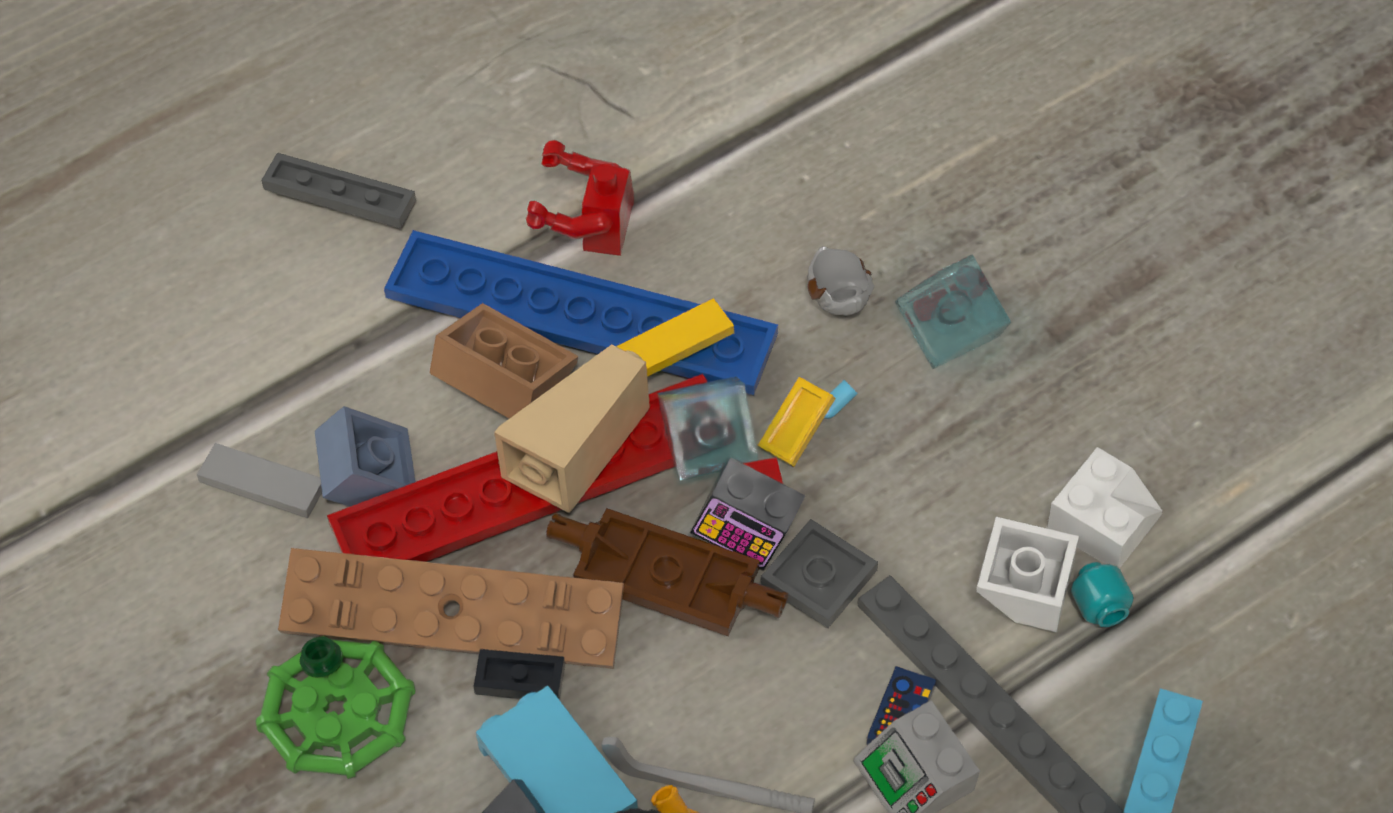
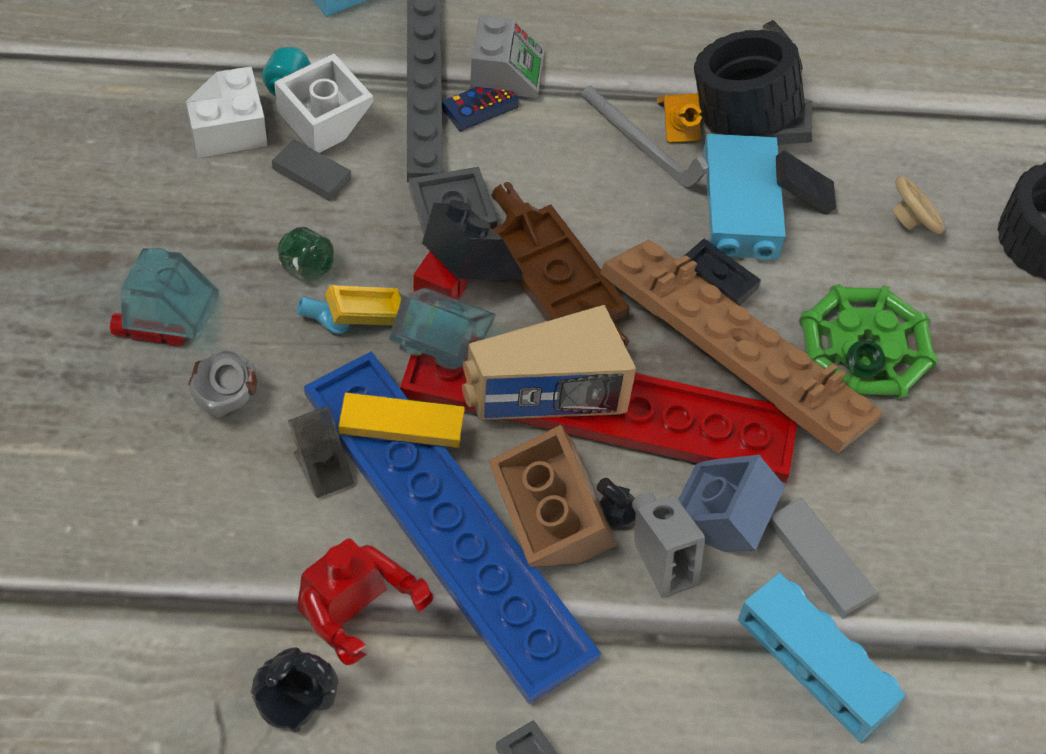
camera: 150 degrees left, 0 degrees up
none -> black hair [250,647,339,733]
none -> dark grey tile [272,139,351,201]
none -> clear green head [278,227,334,281]
none -> clear smoke slope [288,406,354,498]
none -> black plate [596,478,636,527]
none -> light grey torso [632,492,705,598]
none -> medium azure brick [737,572,906,743]

